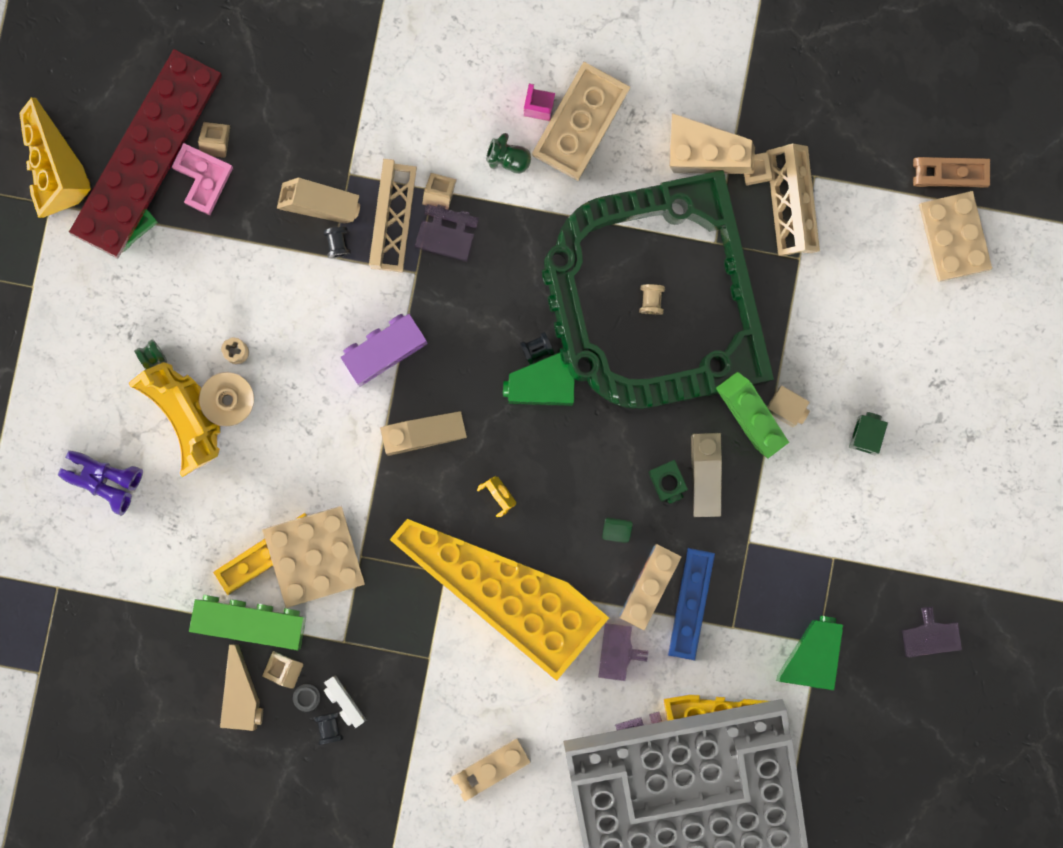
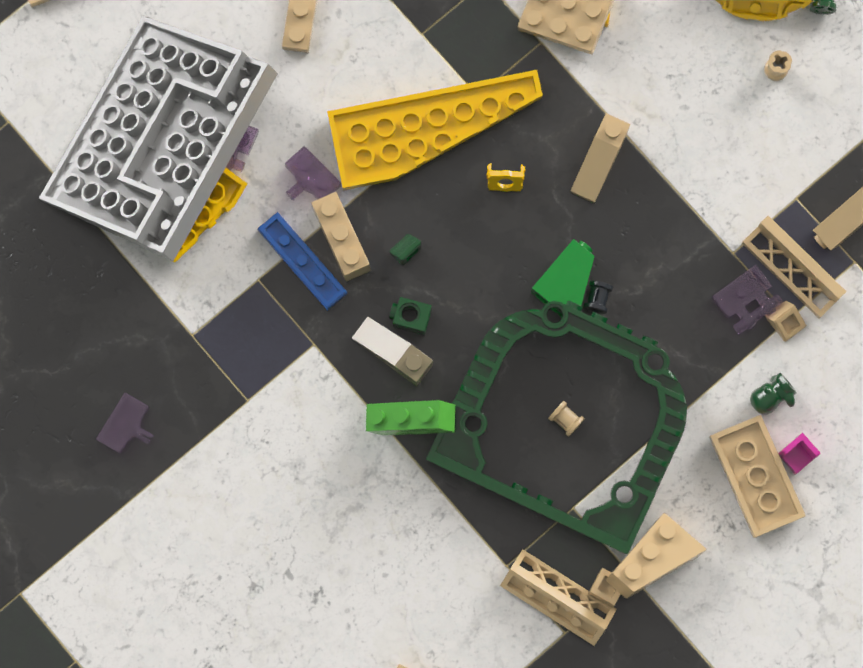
camera: 130 degrees right, 5 degrees down
tan dish [199,372,254,426] -> none
black bush [324,227,351,258] -> none
medium lavender brick [340,314,428,387] -> none
tan brick [767,385,810,427] -> none
green slope [776,616,843,690] -> none
dark green brick [849,412,888,455] -> none

